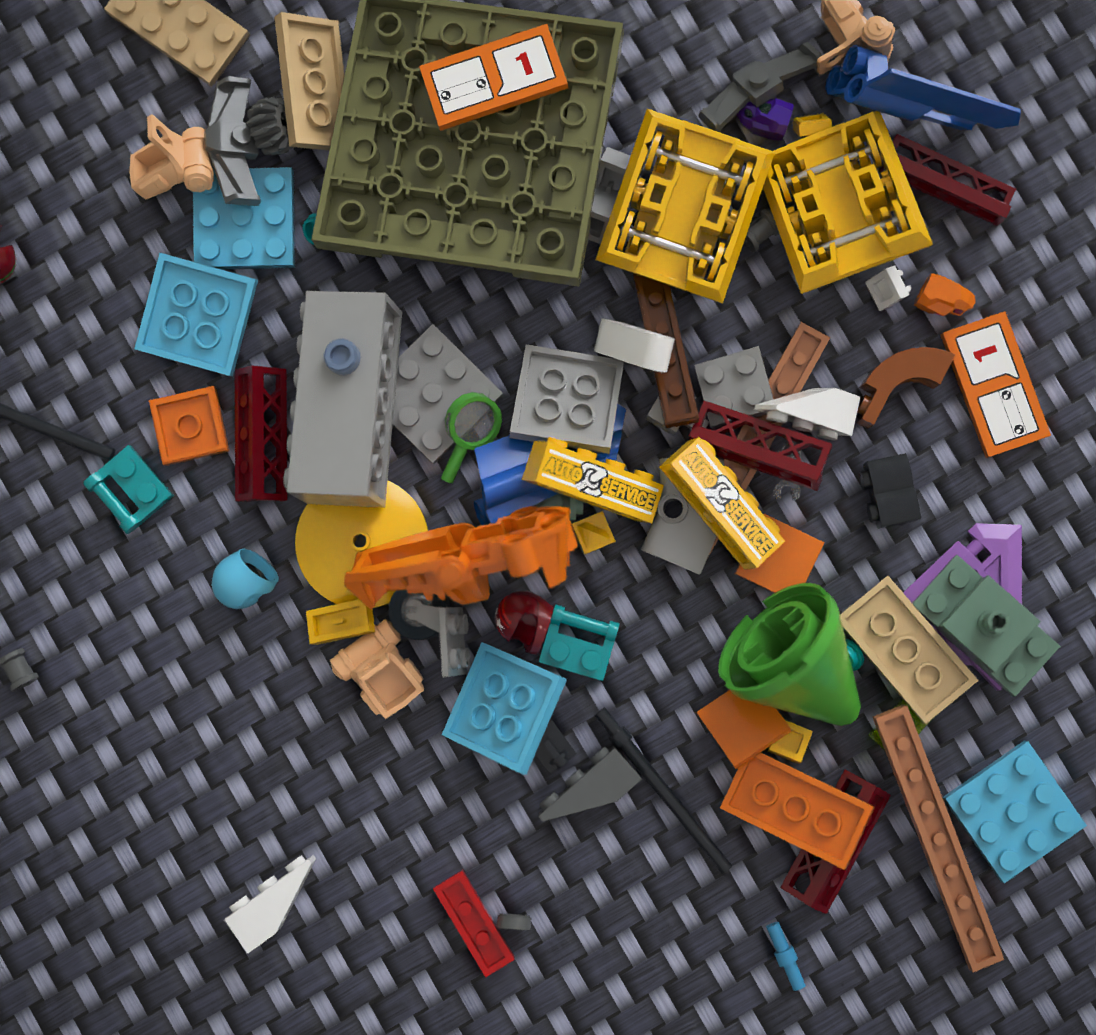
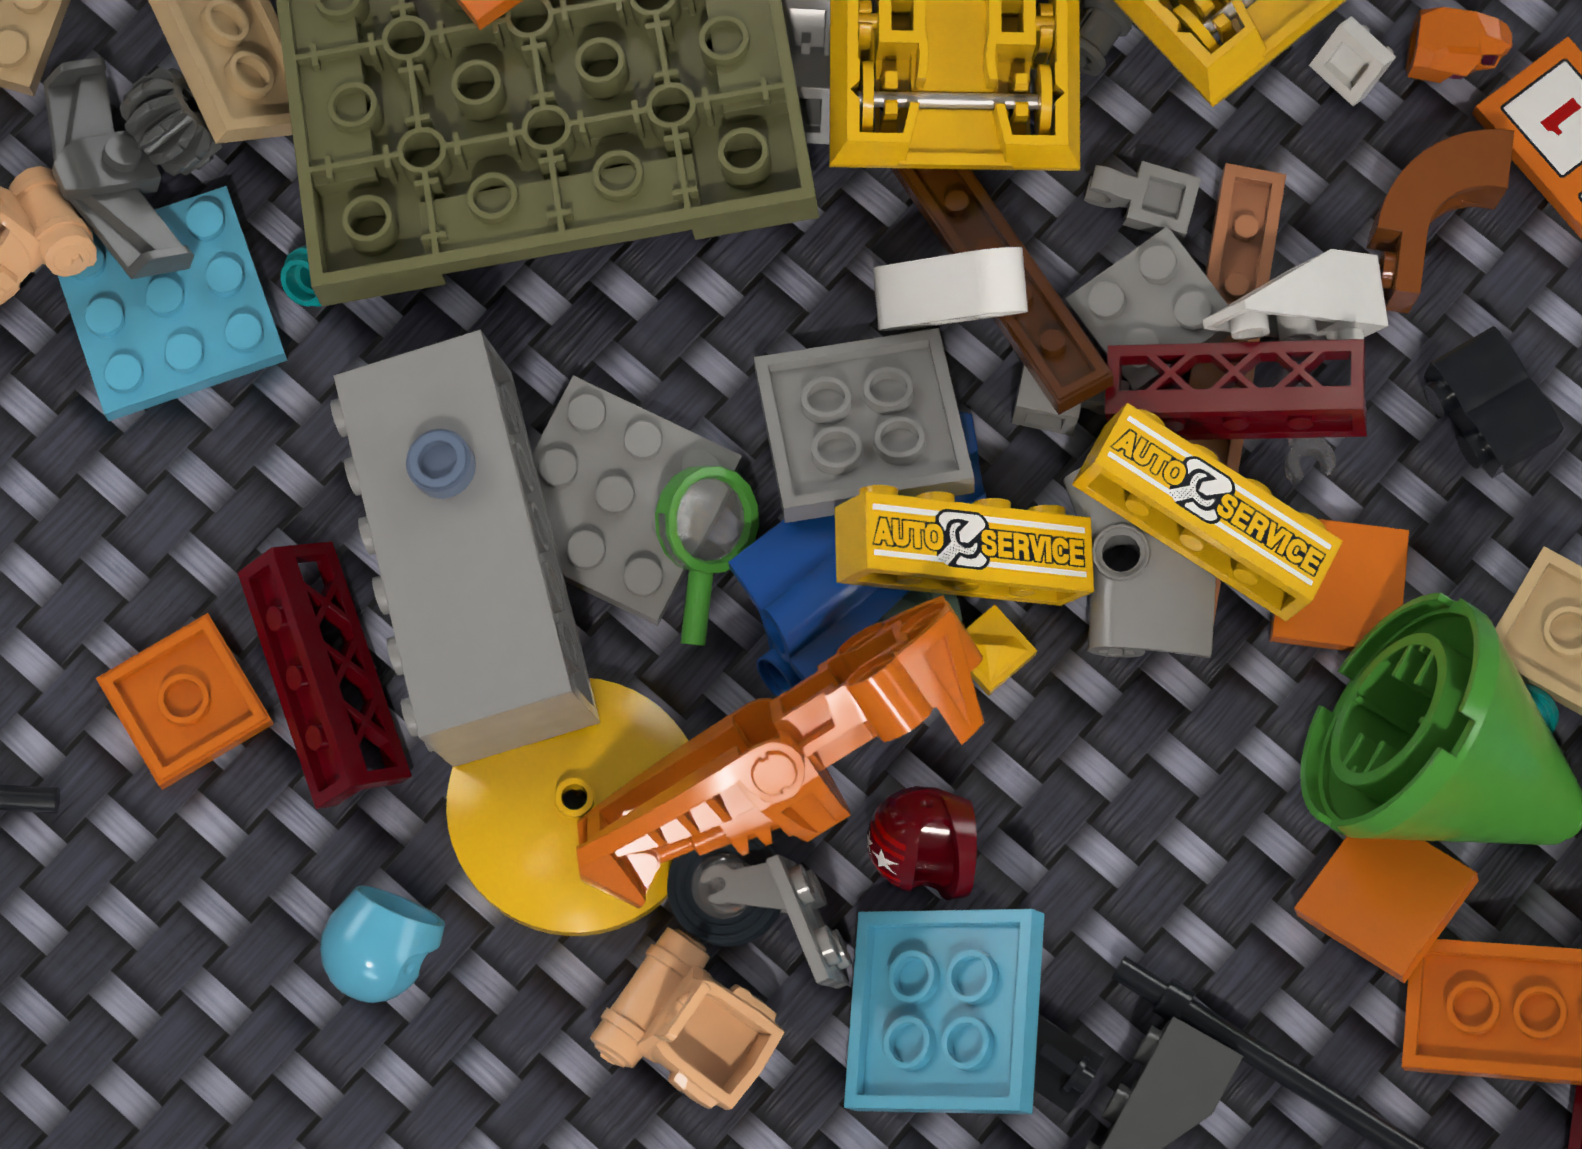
camera: 25 degrees left, 10 degrees down
teal plate [83,445,174,534] -> none
medium azure plate [134,253,258,376] -> none
yellow plate [306,599,375,645] -> none
teal plate [539,604,620,681] -> none
yellow plate [768,720,813,764] -> none
none -> light grey plate [1084,161,1201,242]

